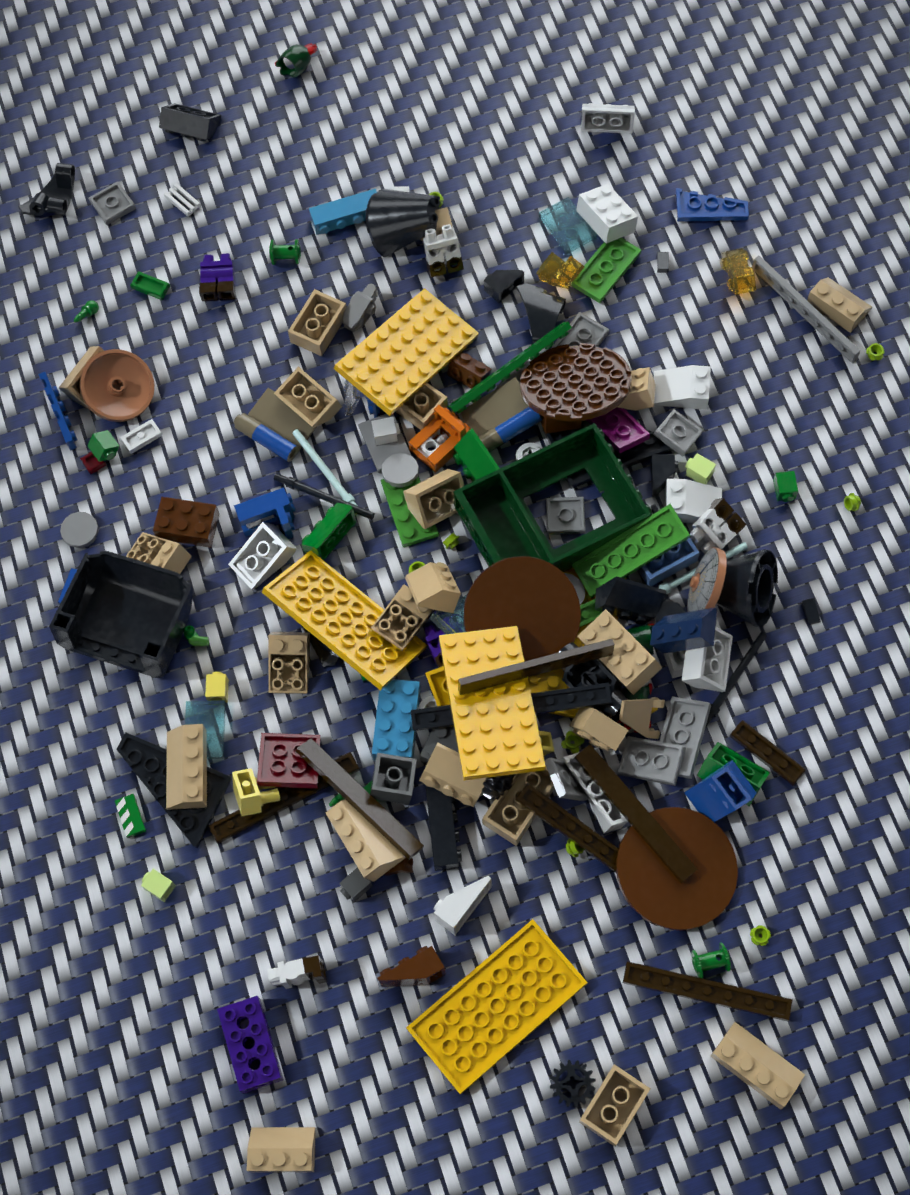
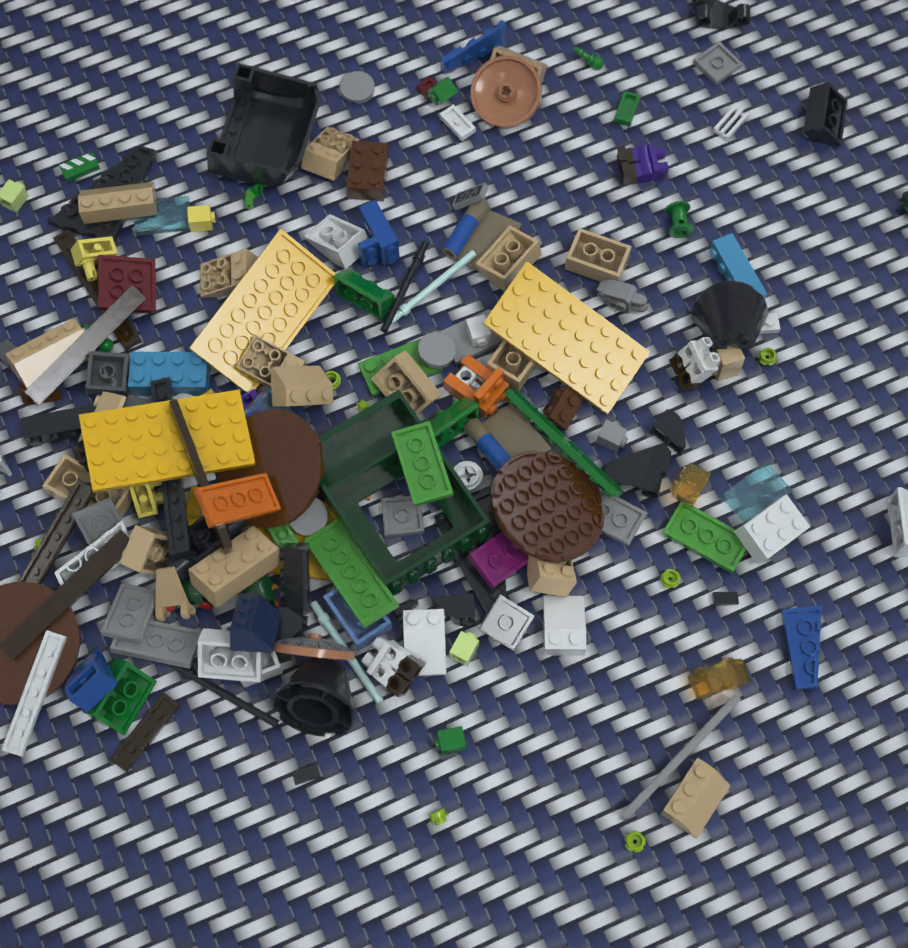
camera: 80 degrees right, 0 degrees up
none -> white tile [1,630,67,757]
none -> orange tile [194,473,281,528]
none -> bright green plate [391,421,453,507]
none -> light grey tile [452,182,488,210]
none -> light grey brick [596,420,628,453]
none -> lime plate [660,569,680,588]

